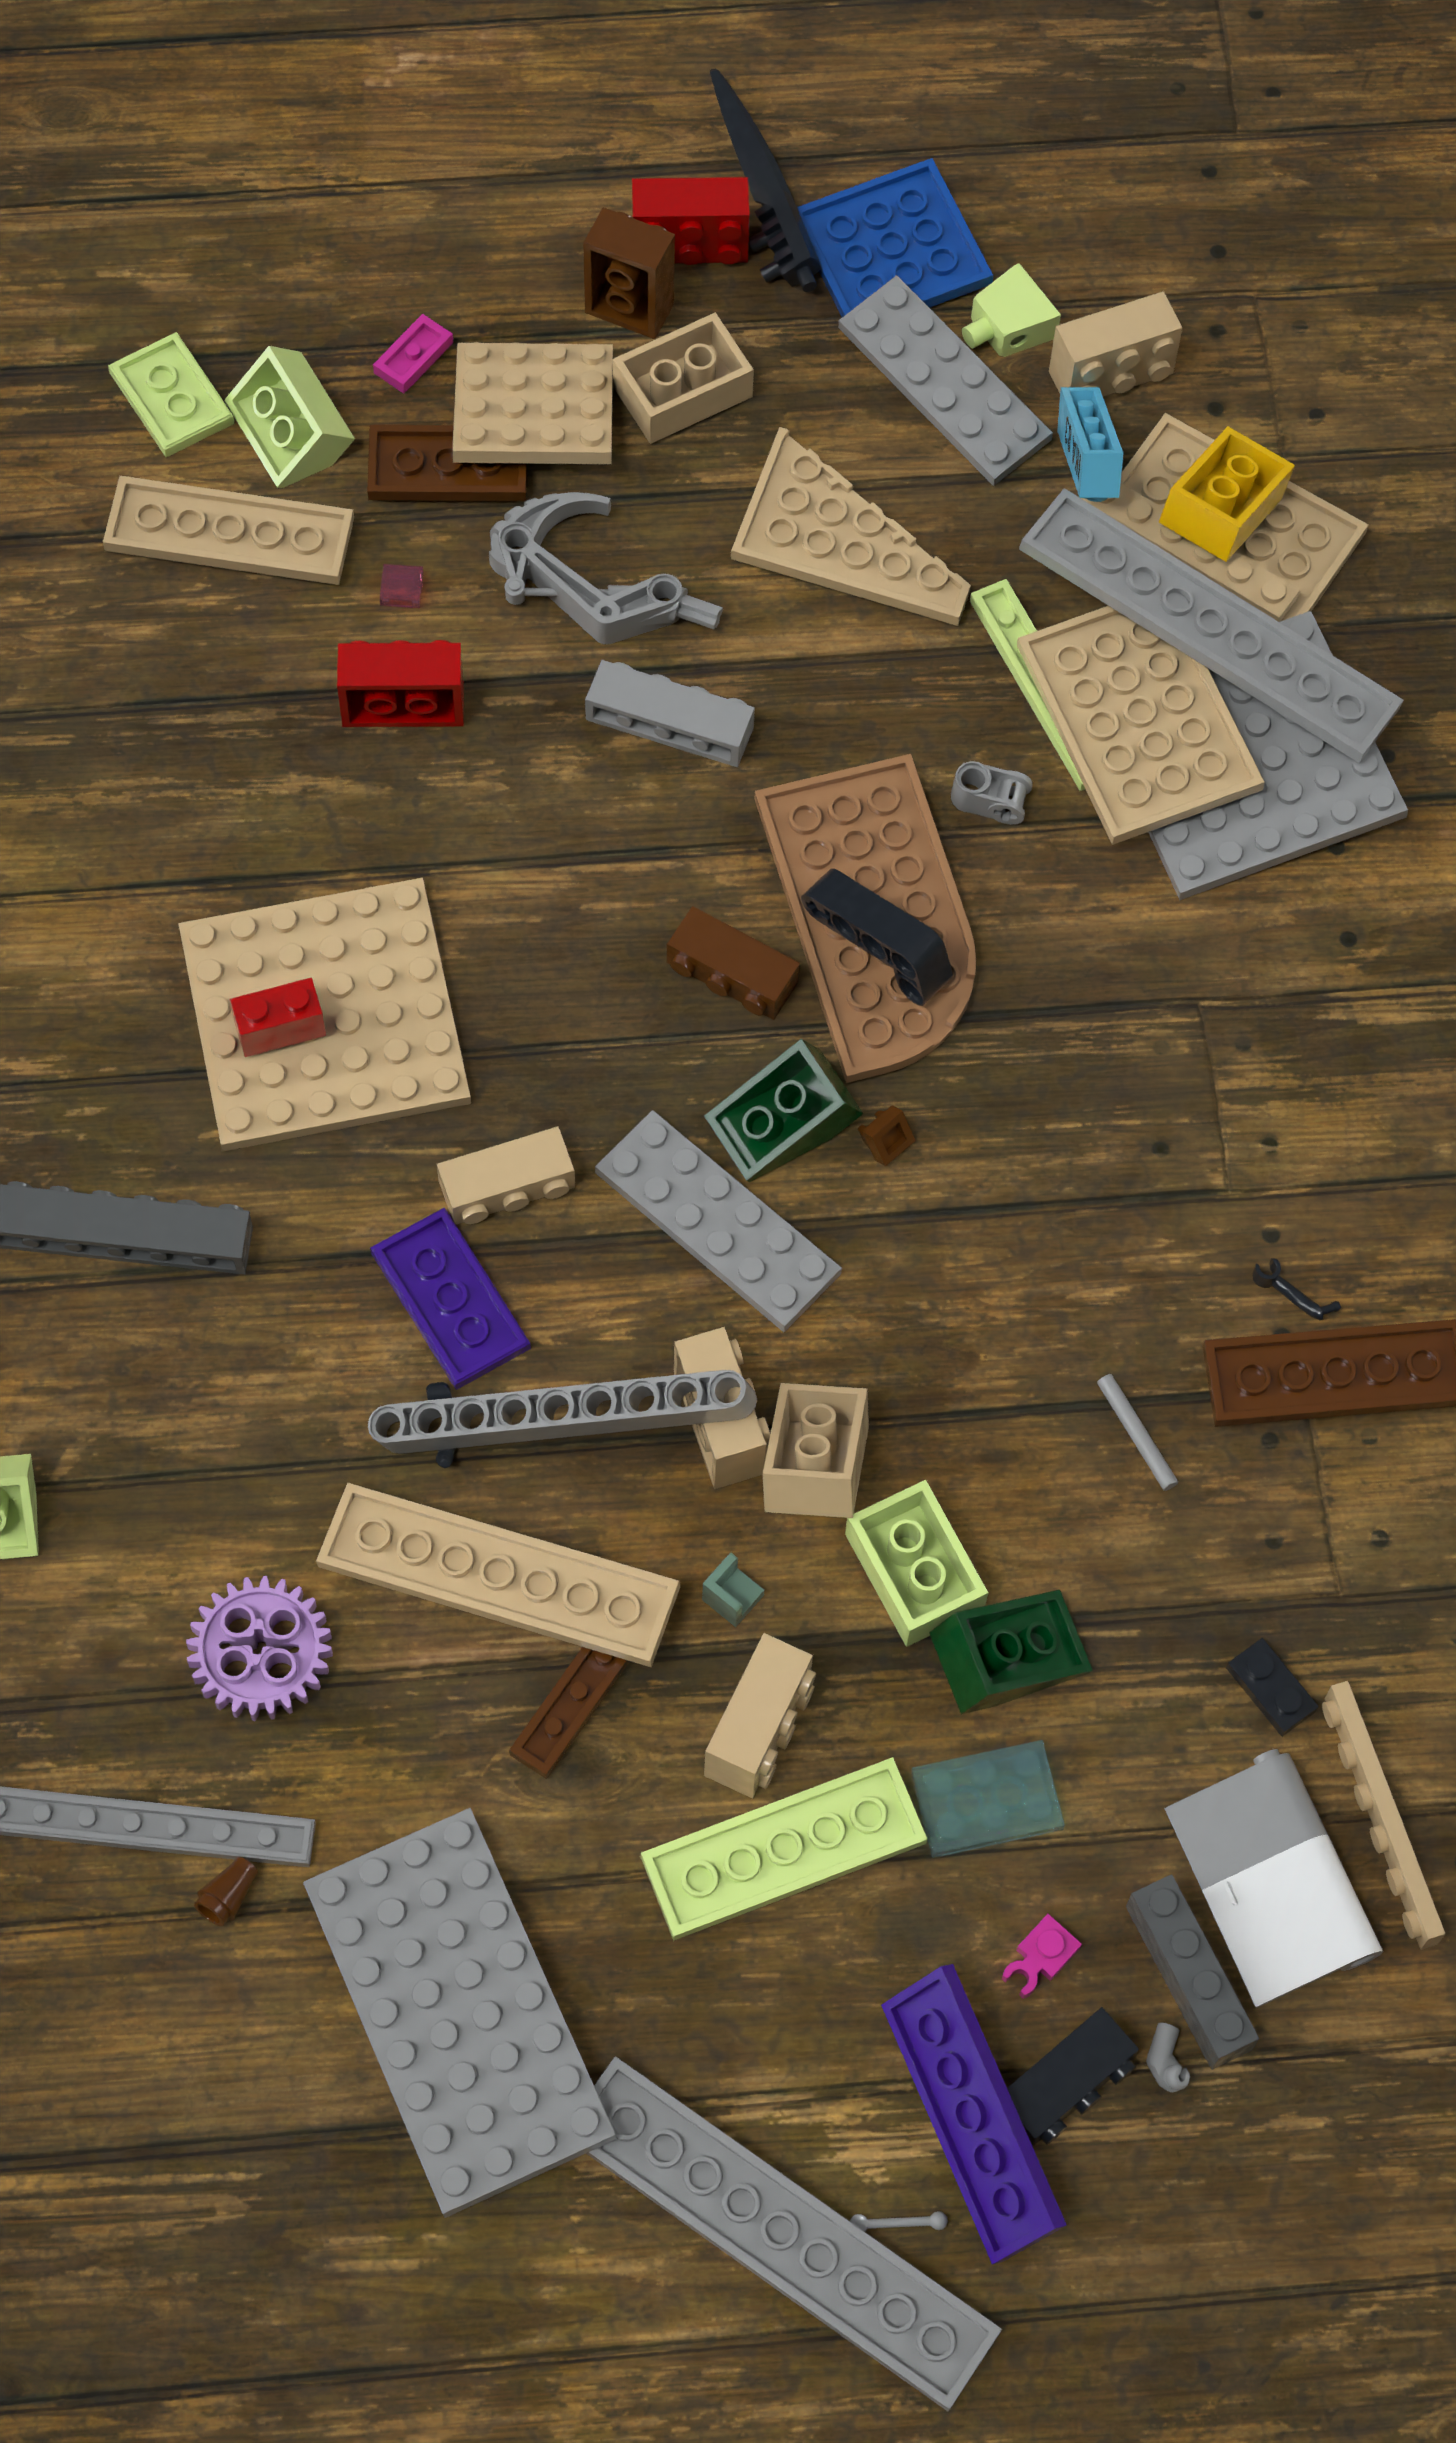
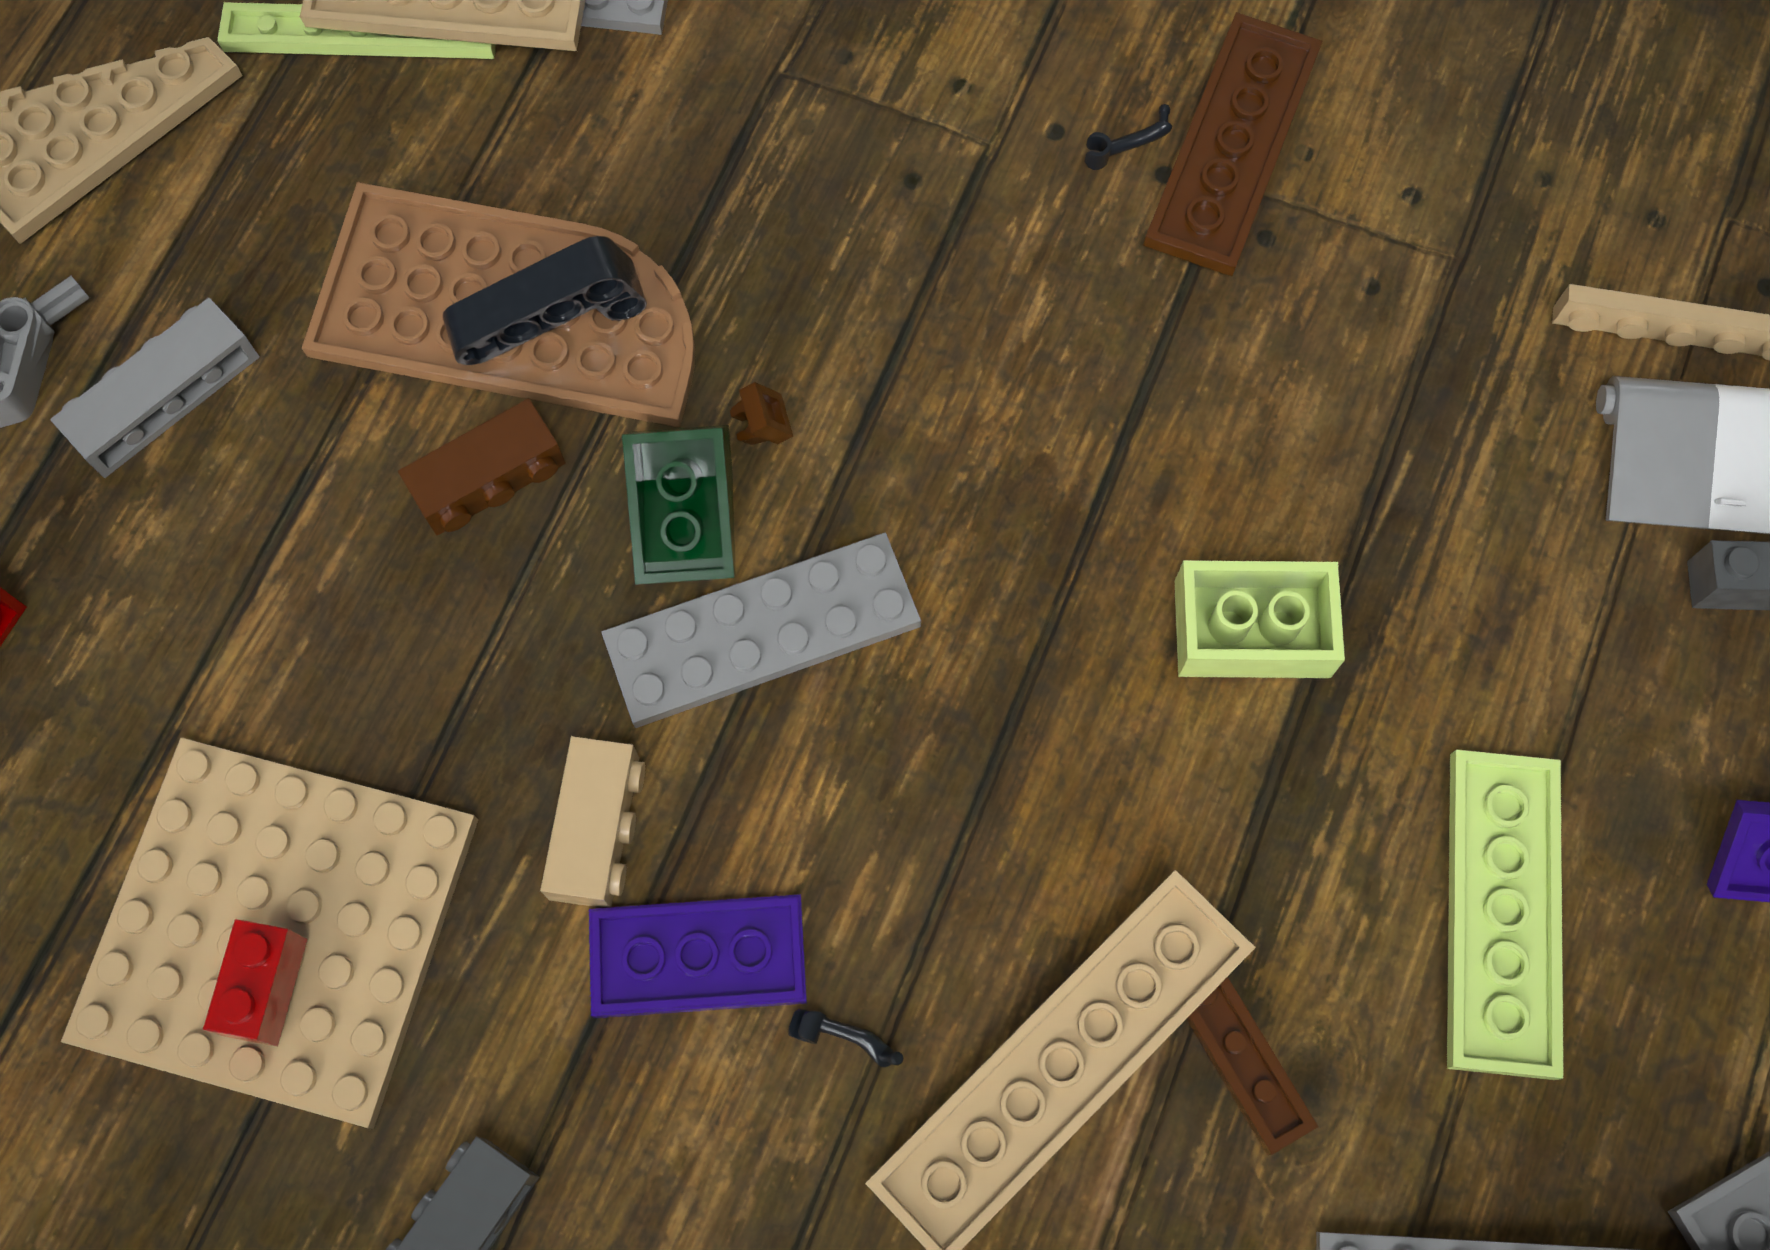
camera: 60 degrees left, 5 degrees up
light grey beam [368,1370,757,1454] -> none
tan brick [674,1327,770,1489] -> none
sand green panel [702,1553,765,1627] -> none
tan brick [704,1633,816,1799] -> none
tan brick [763,1383,869,1518] -> none
clear light blue plate [911,1740,1065,1858] -> none
dark green slope [929,1590,1093,1714] -> none
light grey piece [951,761,1033,825] -> none
dark pink plate [1002,1914,1082,1999] -> none
light grey bar [1097,1374,1178,1491] -> none
black plate [1226,1638,1319,1737] -> none

